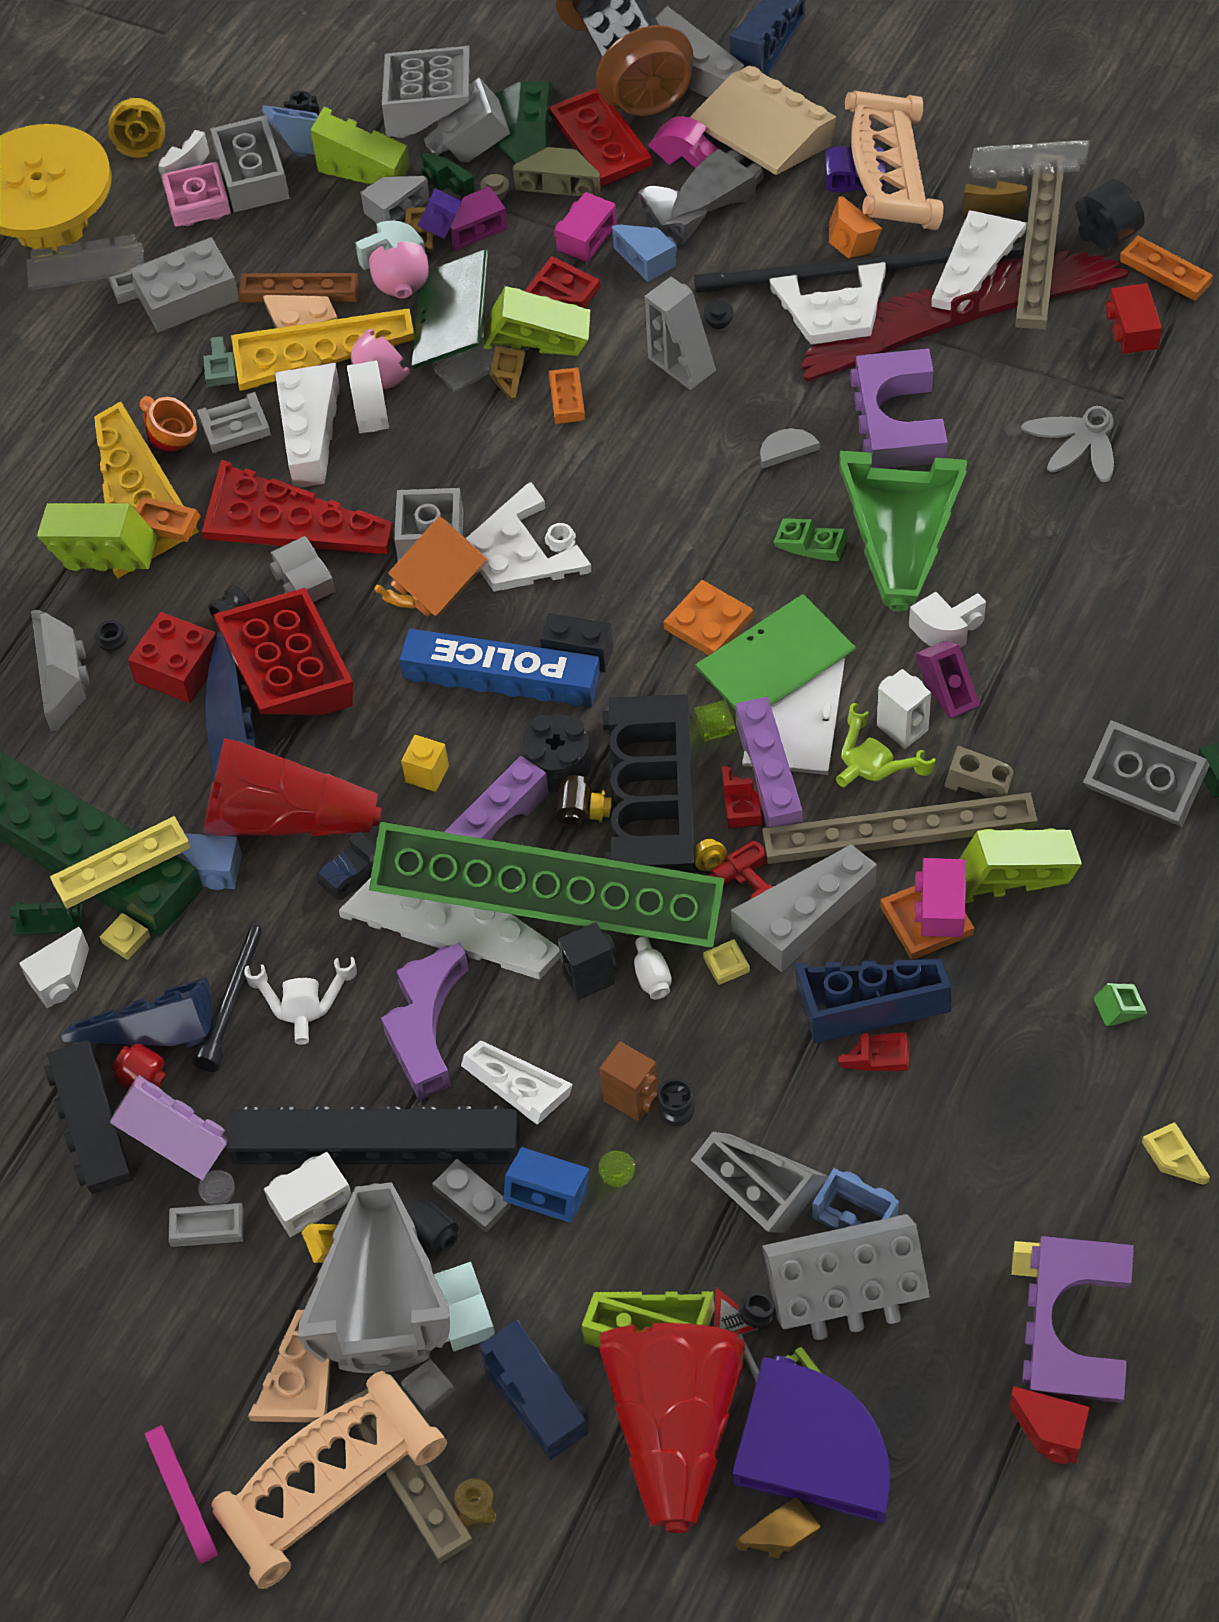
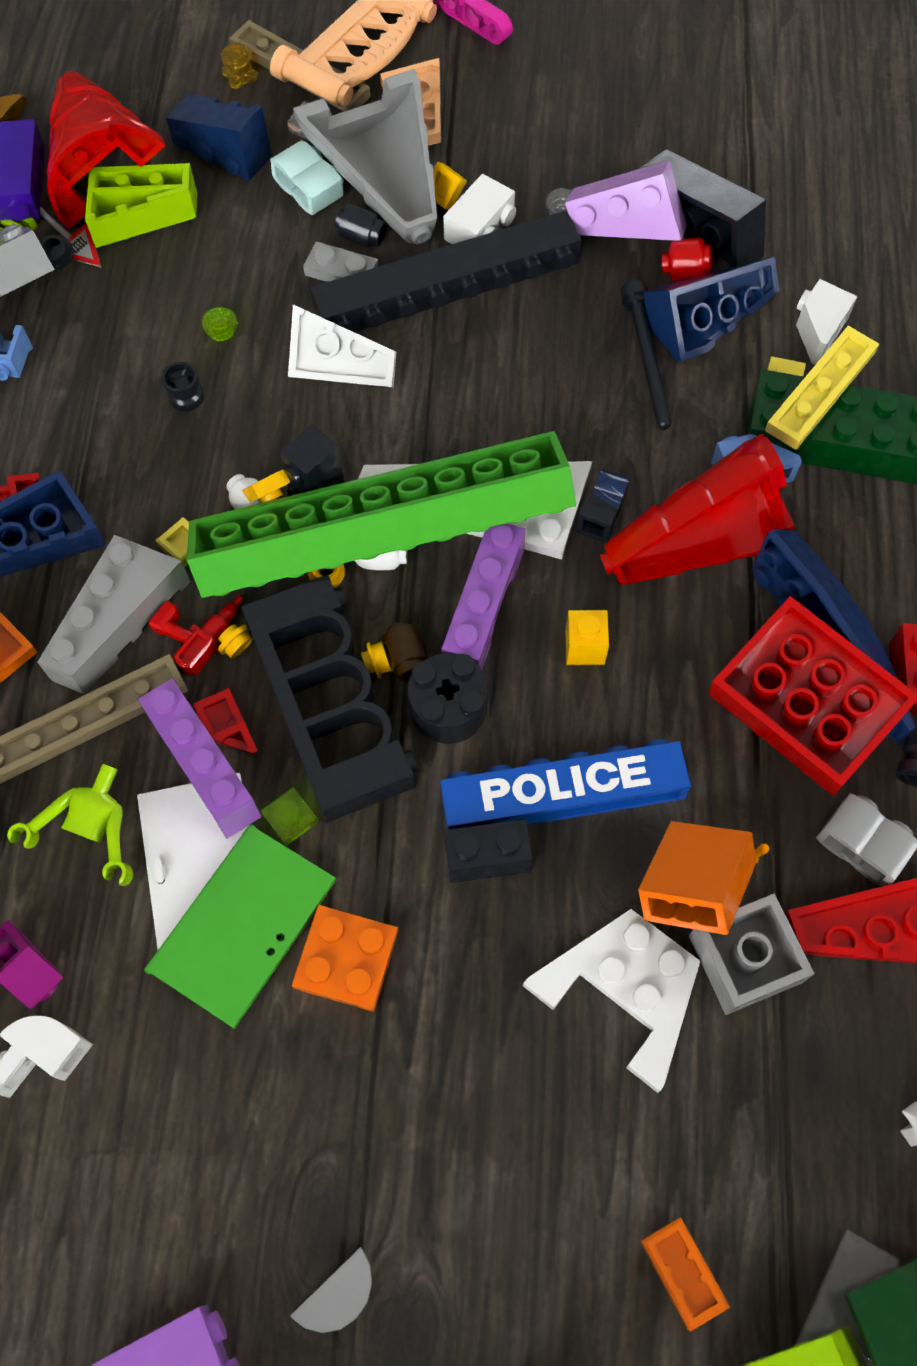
camera: 155 degrees right, 10 degrees up
dark green hinge [10,901,84,936] -> none
light grey tile [169,1203,244,1247] -> none
white piece [244,957,357,1045] -> none
medium lavender arch [381,943,469,1101] -> none
pearl gold slope [490,346,525,401] -> none
blue brick [503,1147,589,1223] -> none
white plate [545,523,576,552] -> none
dark orange brick [600,1041,659,1122] -> none
light grey wedge [691,1132,829,1233] -> none
bright green slope [774,518,848,561] -> none
bright green cone [839,451,967,612] -> none
white brick [877,669,931,749] -> none
none -> yellow plate [242,470,290,503]

